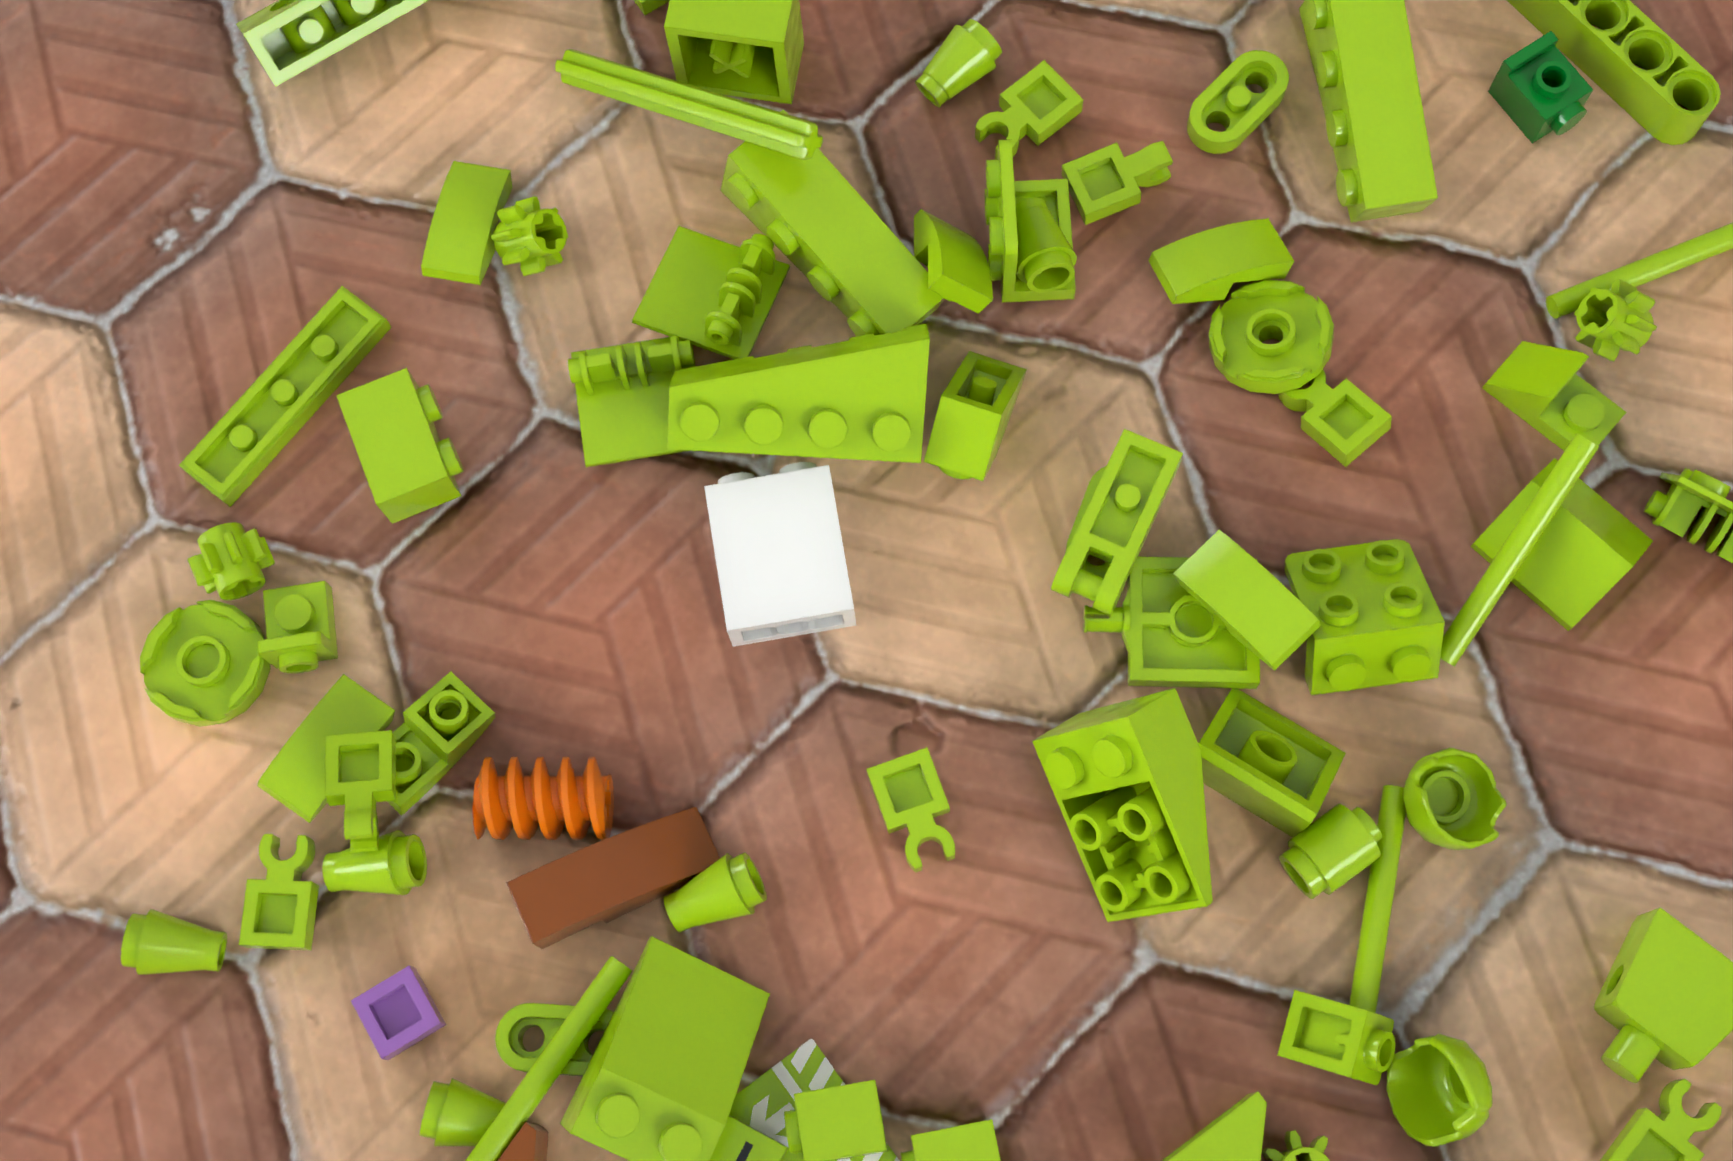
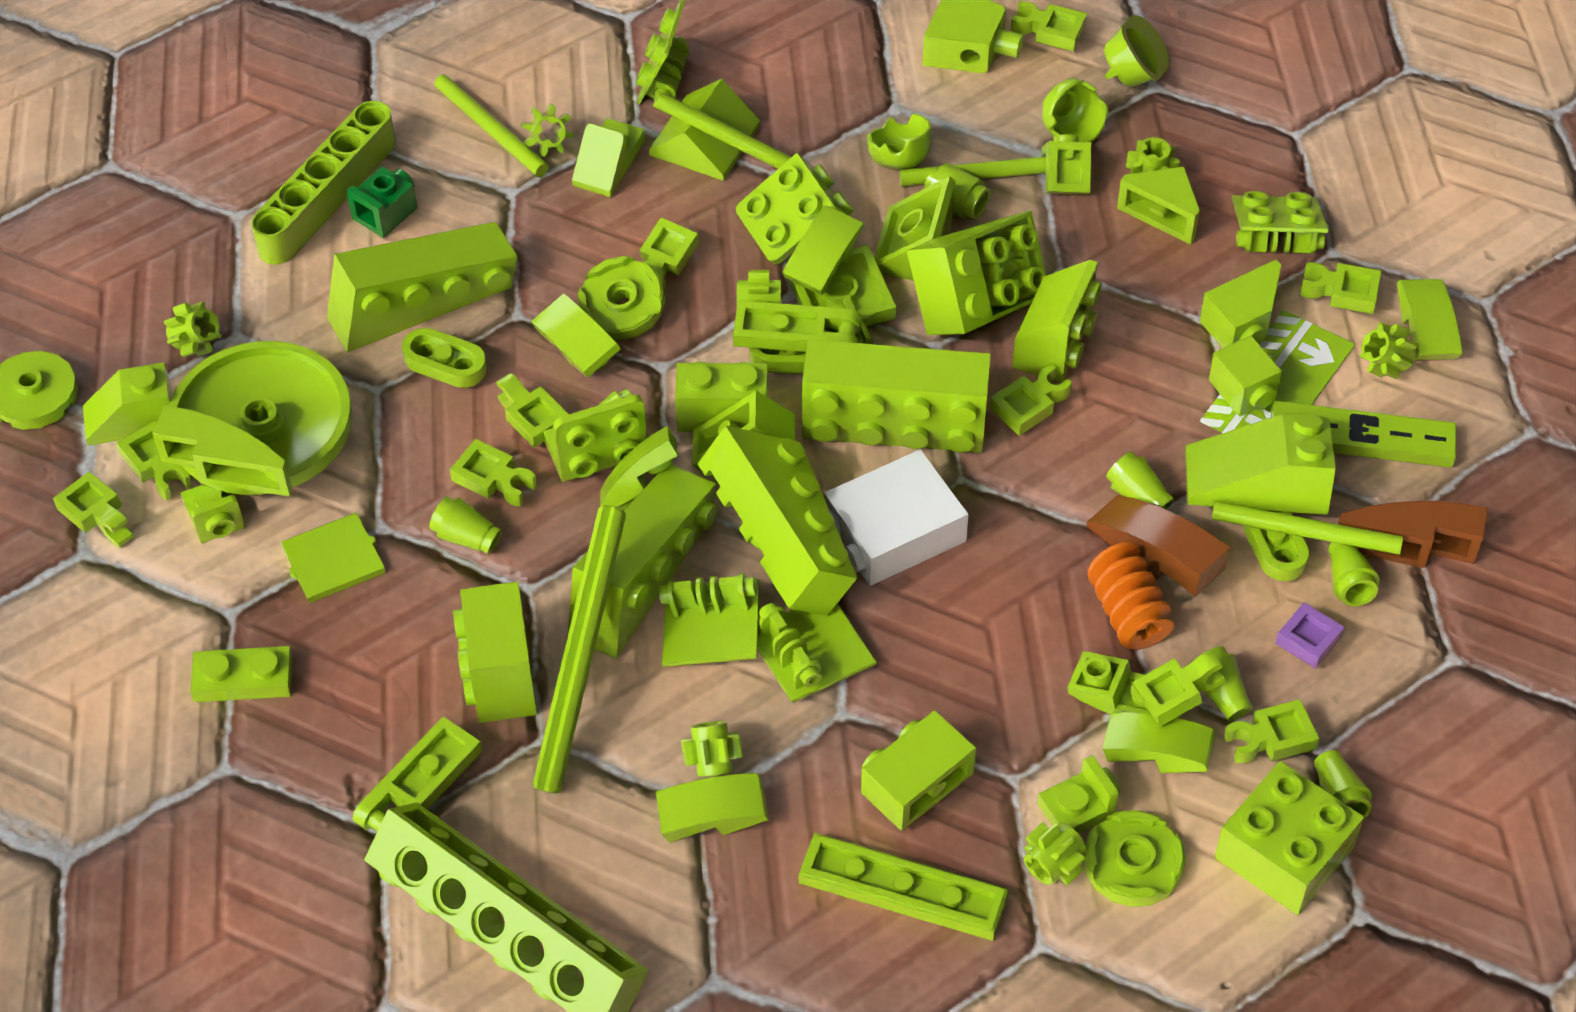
camera: 115 degrees left, 20 degrees down
none -> lime brick [675,362,768,432]
none -> lime gear [737,270,781,304]
none -> lime brick [802,339,991,453]
none -> lime slope [1012,260,1102,383]
none -> lime brick [1214,761,1364,915]

